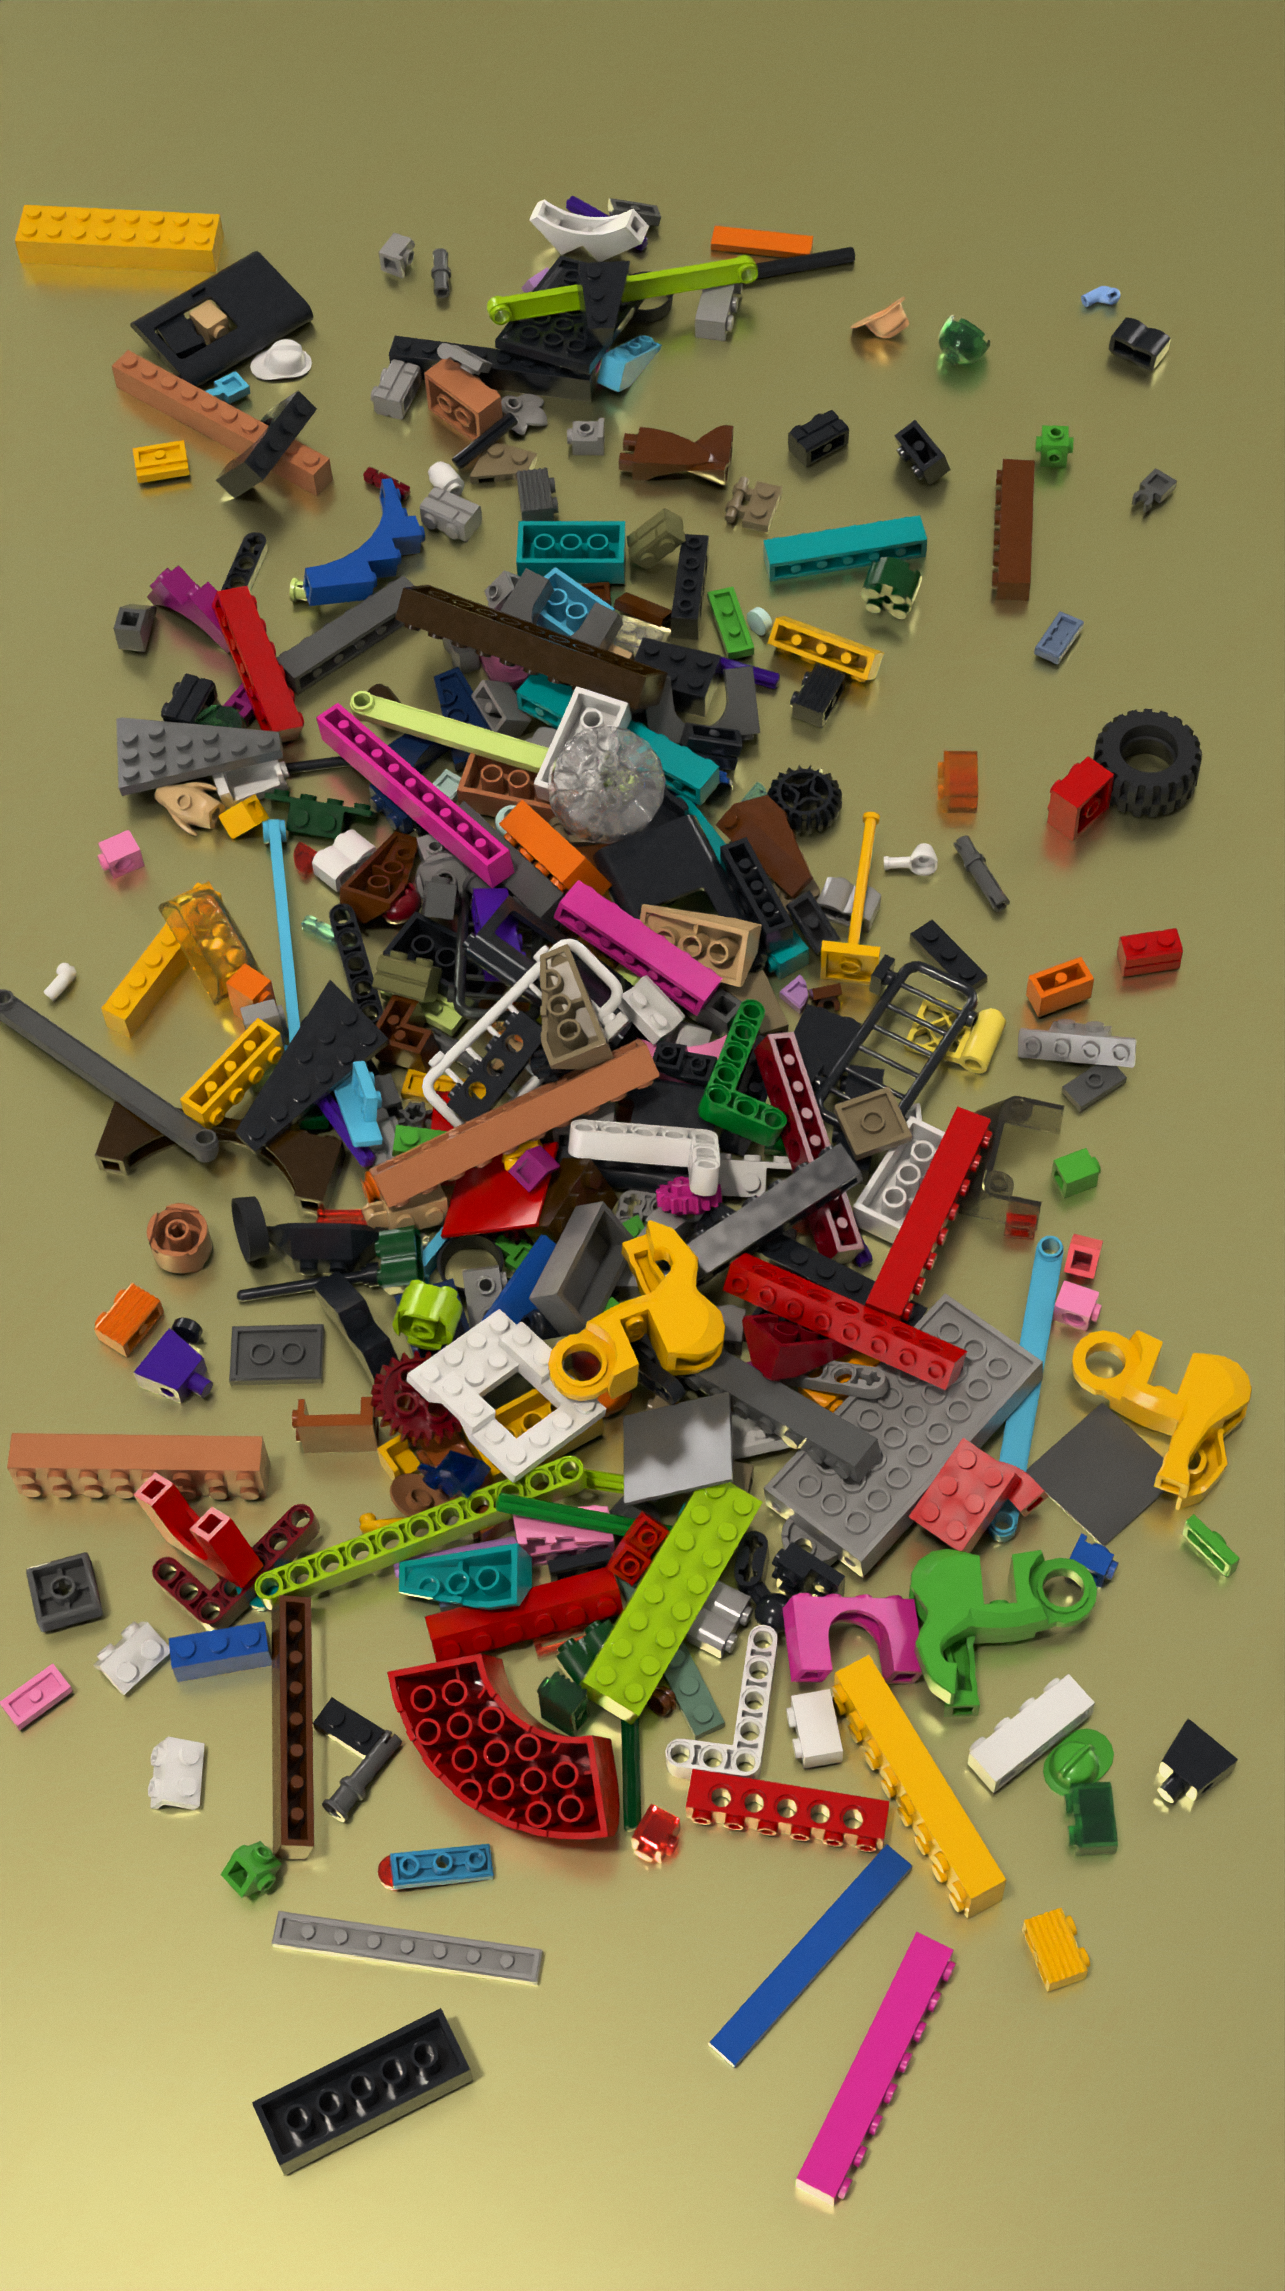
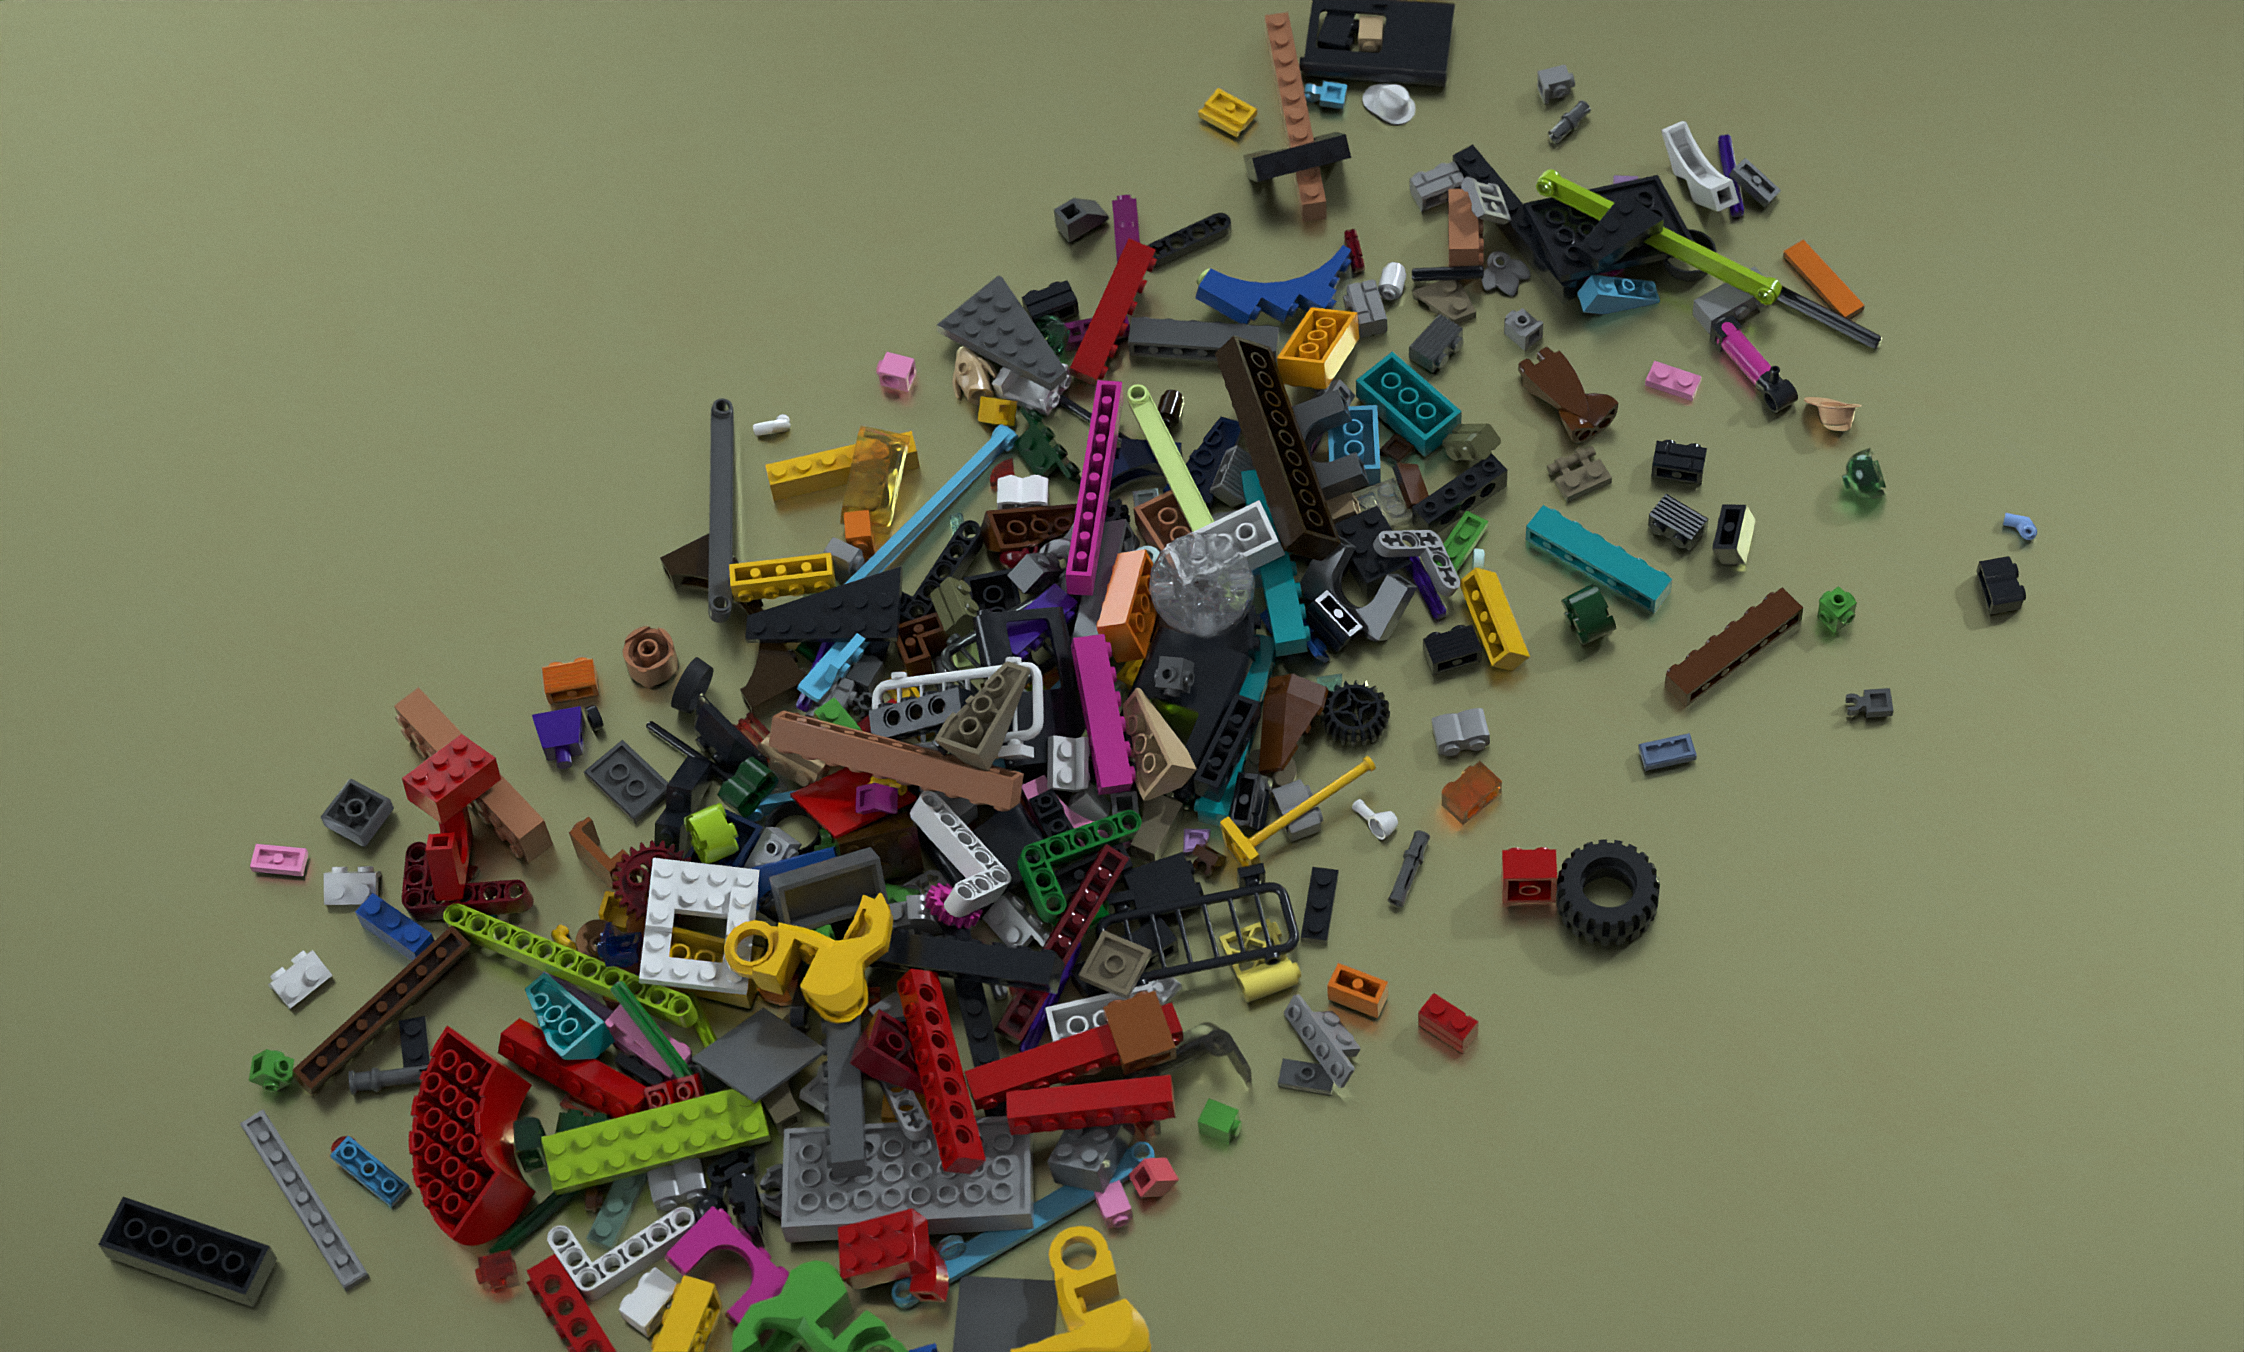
camera: 50 degrees right, 0 degrees up
none -> red brick [402,734,501,824]
none -> clear light blue tile [937,1235,967,1261]
none -> red brick [1006,1075,1176,1135]
none -> dark grey brick [1048,1123,1136,1193]
none -> dark orange panel [1103,990,1177,1075]
none -> dark grey brick [1154,656,1194,697]
none -> light orange brick [1277,307,1360,390]
none -> light grey beam [1373,530,1460,597]
none -> light grey brick [1432,708,1490,756]
none -> bright pink plate [1645,361,1702,401]
none -> black brick [1648,494,1709,551]
none -> piece [1710,315,1798,413]

